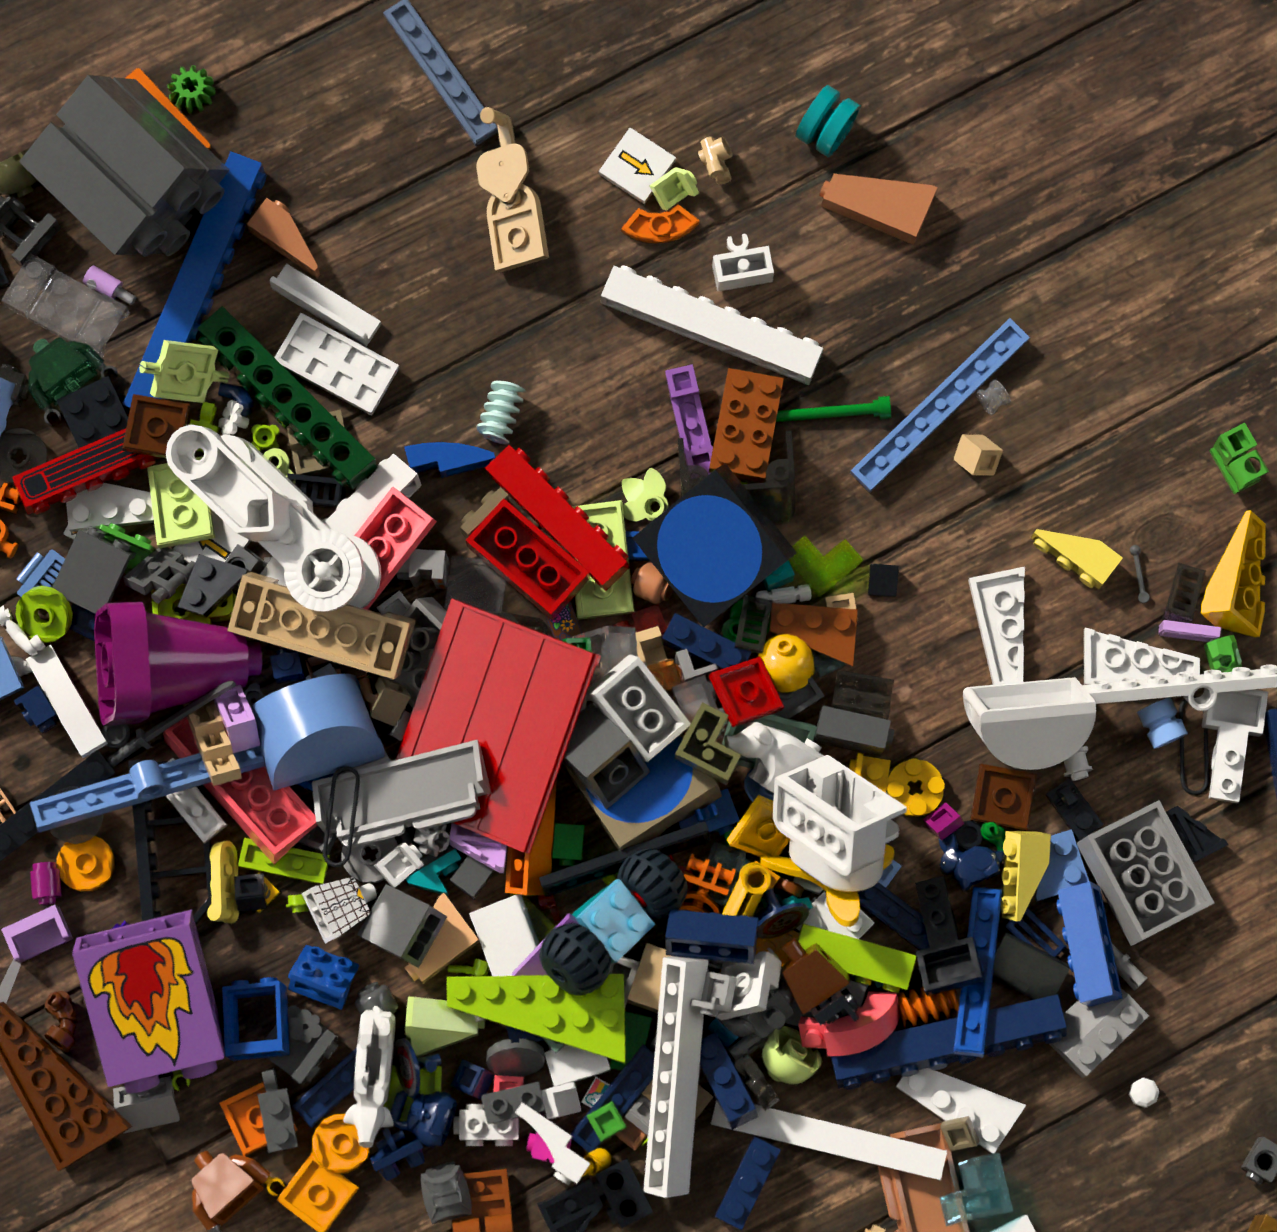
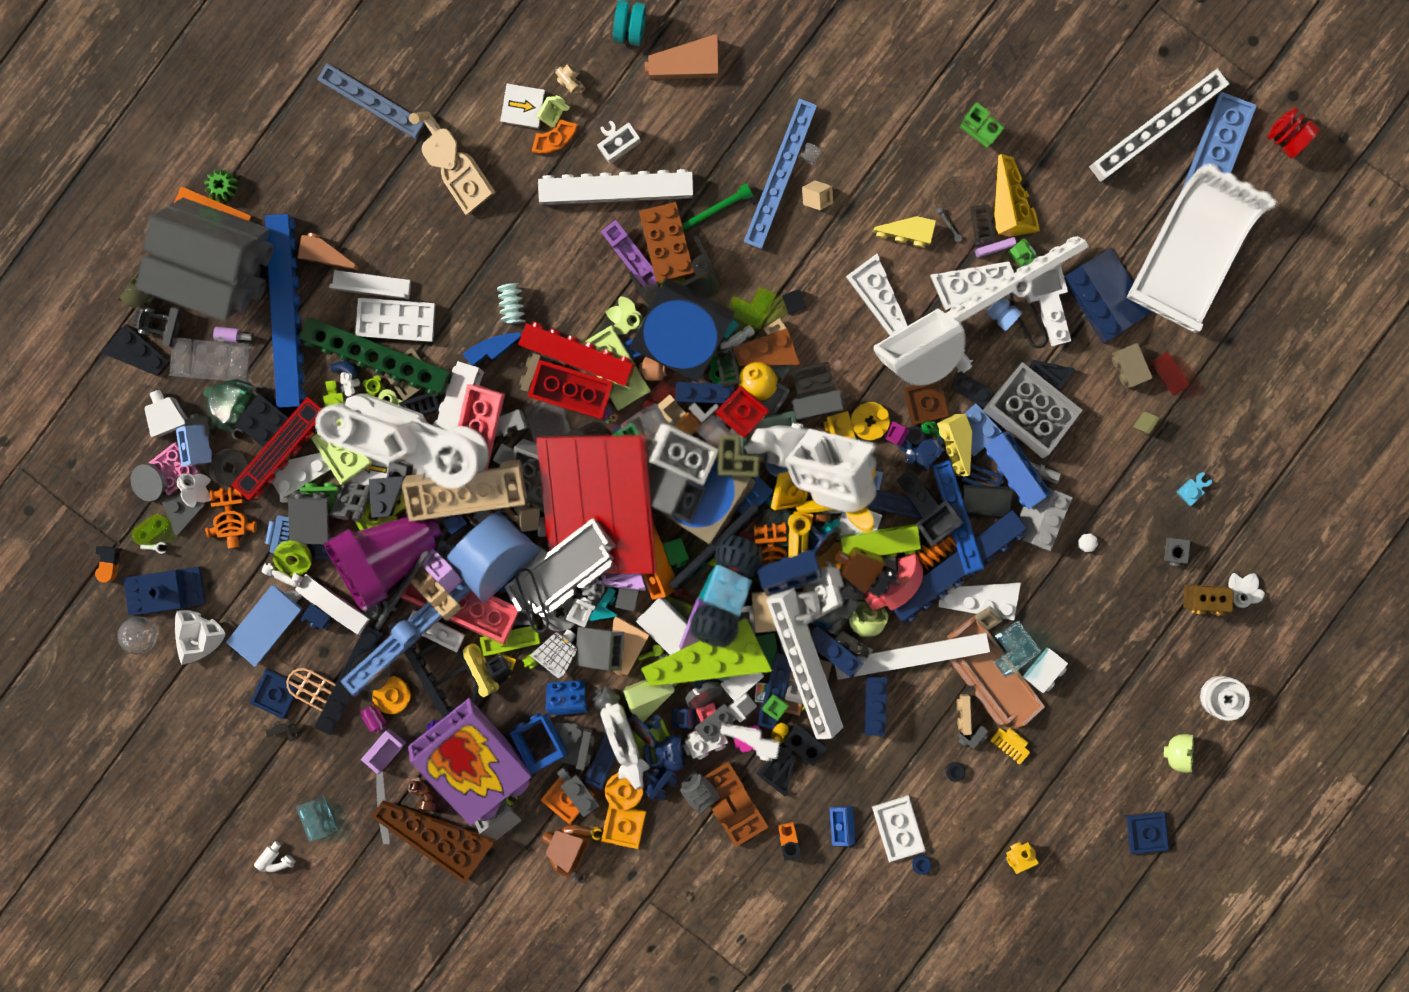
camera: 25 degrees left, 10 degrees up
reddish brown plate [122,394,190,459] -> none
yellowish green plate [139,340,229,403] -> none

